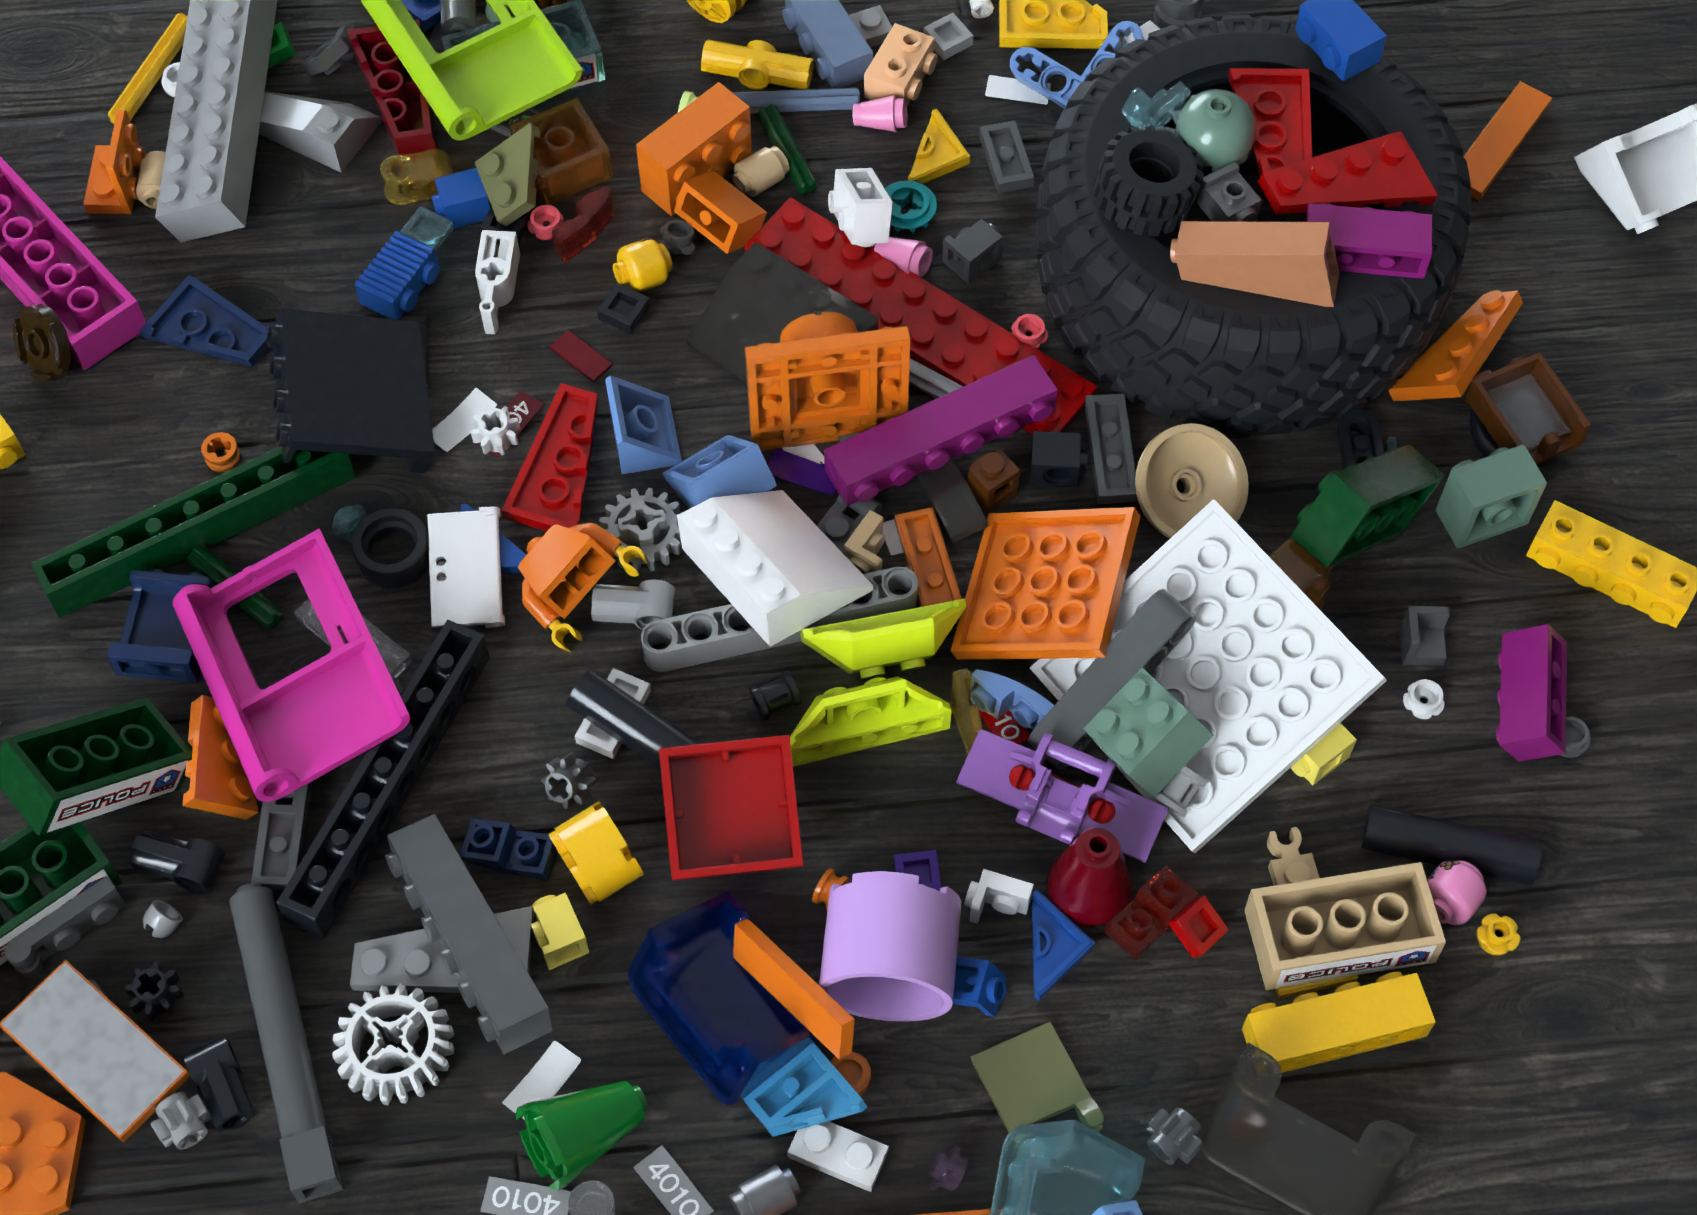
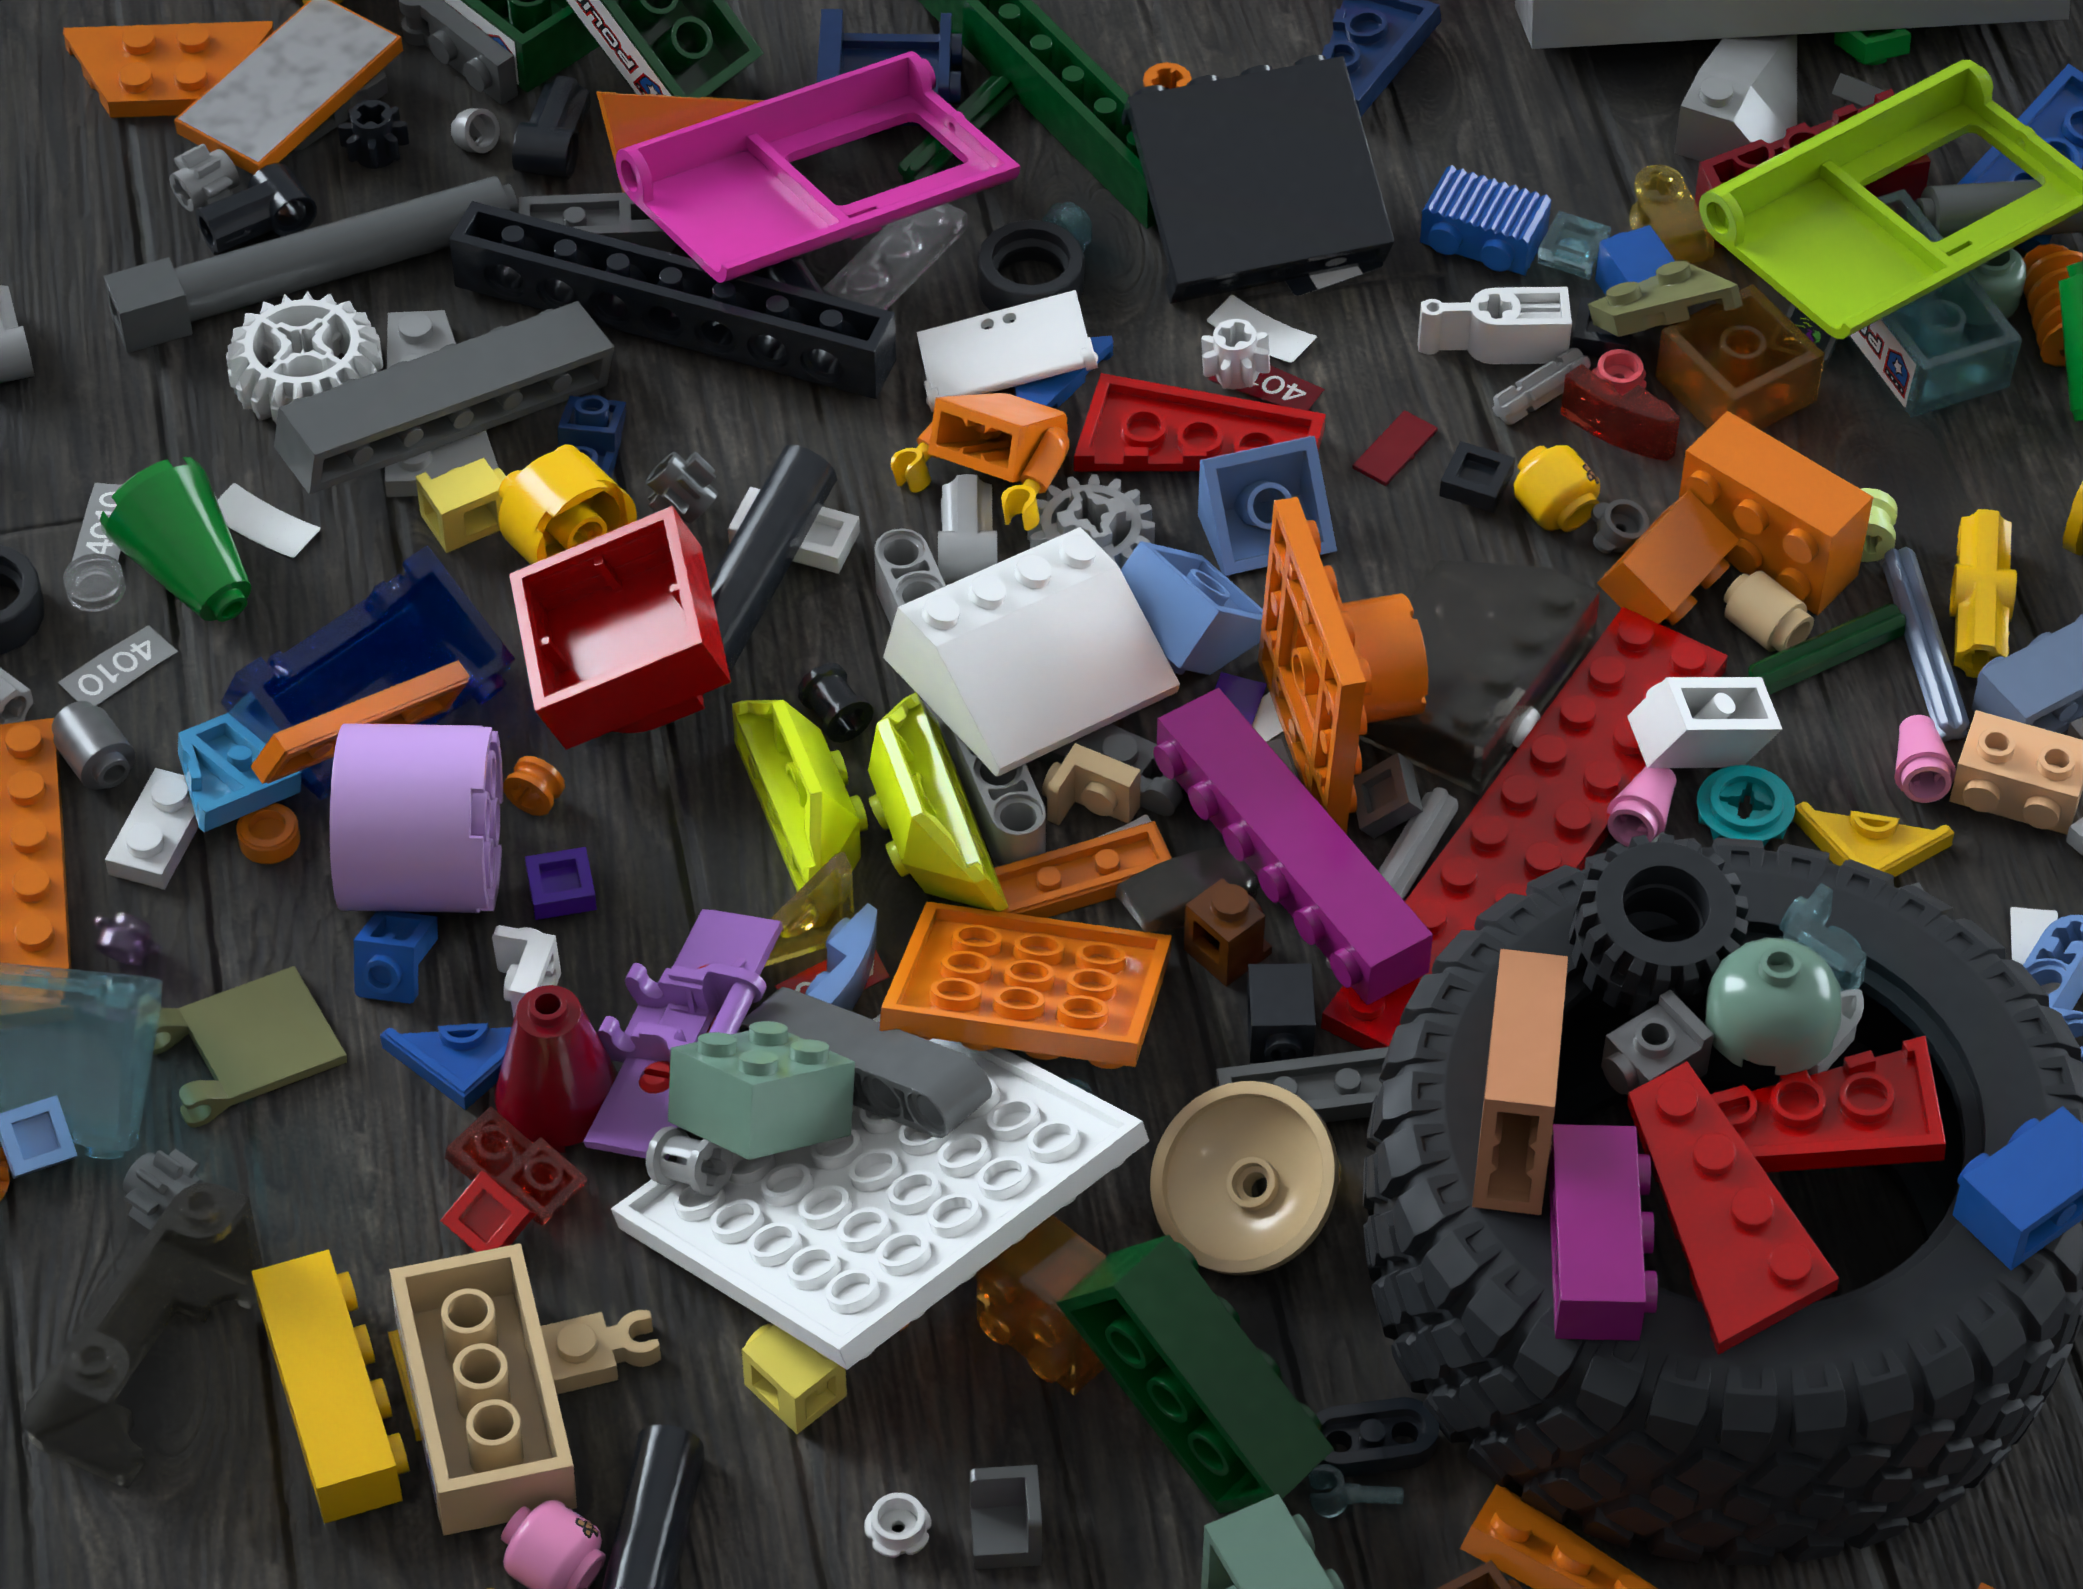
camera: 85 degrees right, 10 degrees down
none -> light grey axle [1492,348,1591,425]

